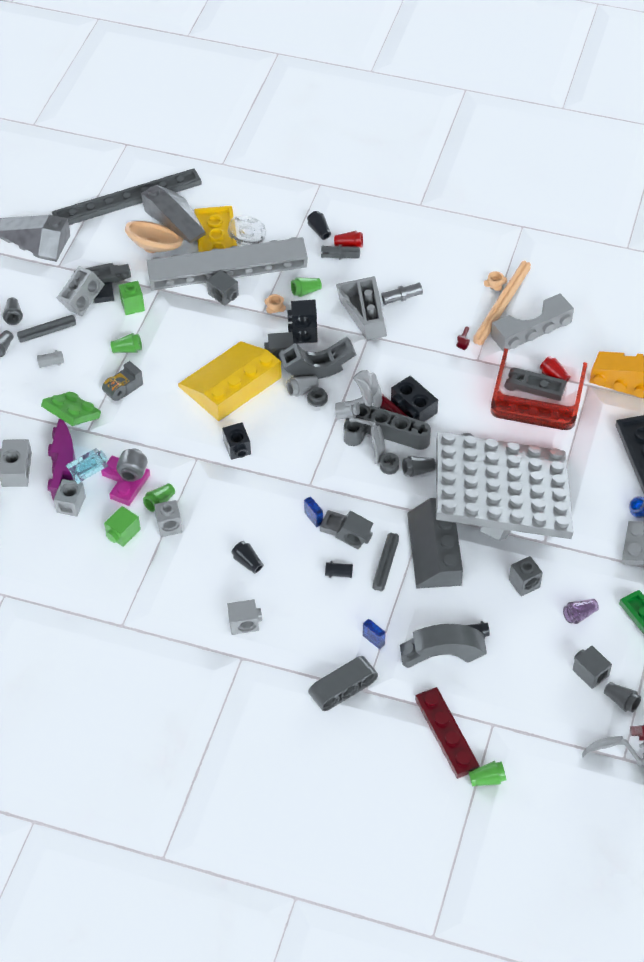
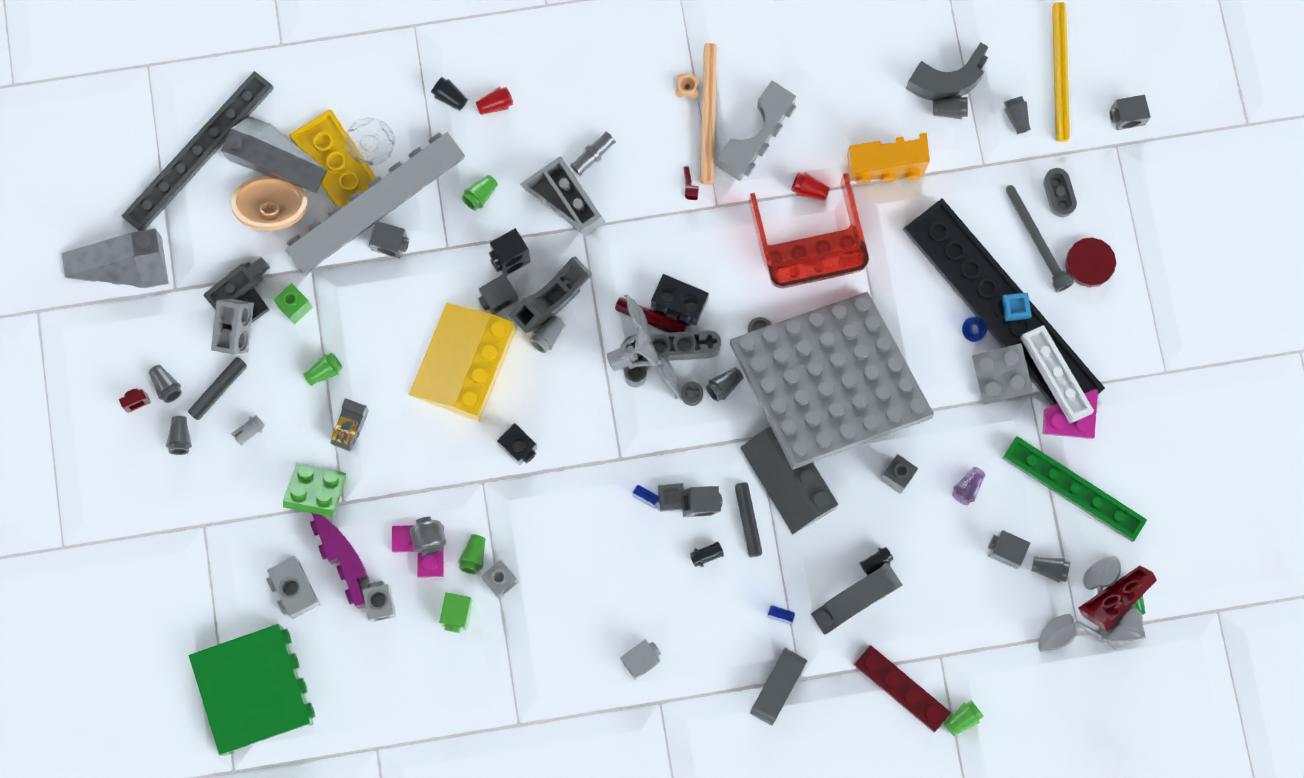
camera: 30 degrees left, 25 degrees up
clear light blue slope [66,448,108,484] -> none
black cone [231,540,264,574] -> none
light nougat plate [264,294,286,314] -> none
dark grey plate [307,387,328,407] -> none
dark grey axle [321,244,361,260] -> none
dark grey plate [504,367,567,401] -> none

